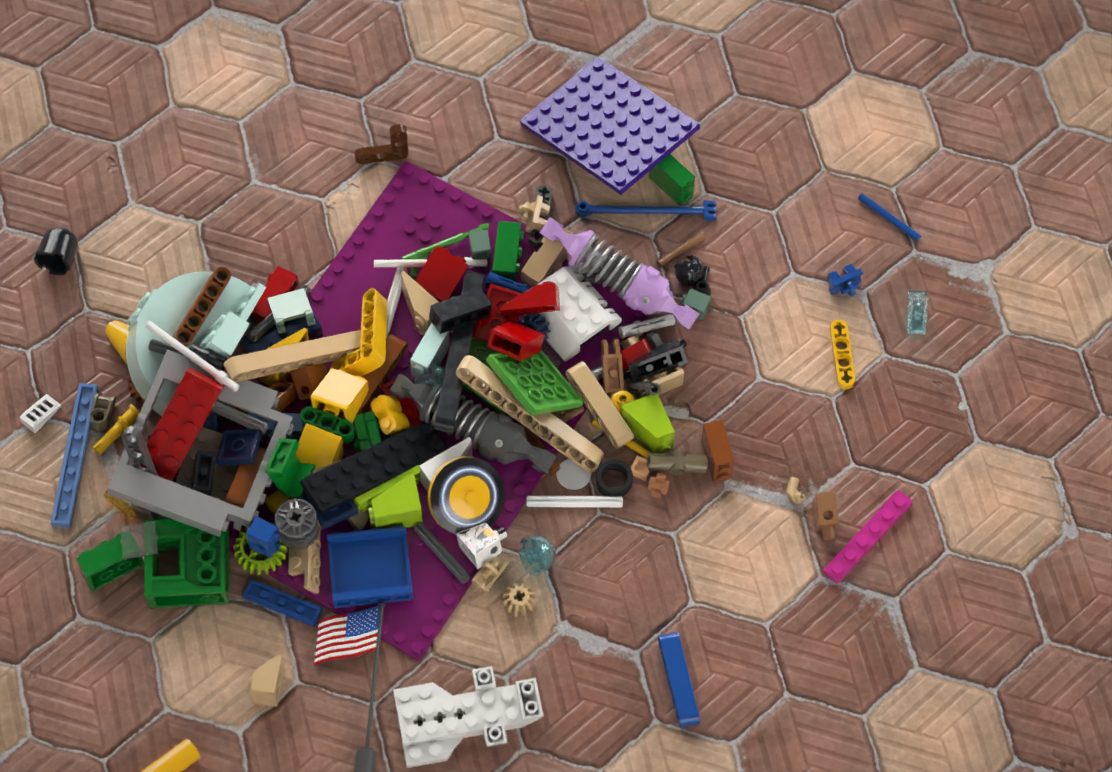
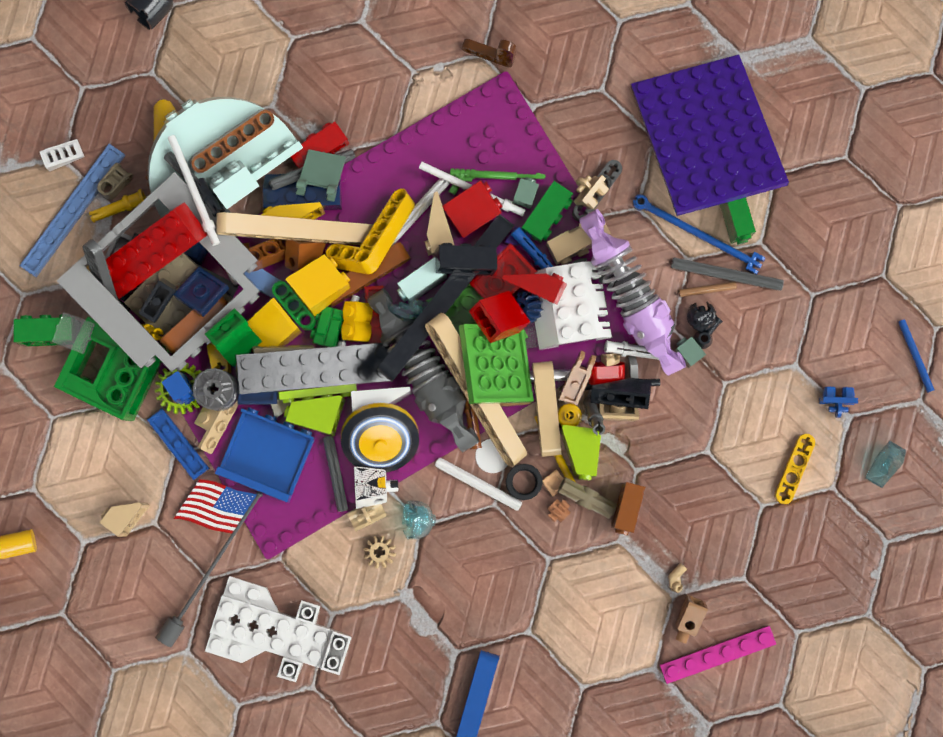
camera: 30 degrees right, 20 degrees up
none -> dark grey axle [671,257,784,291]

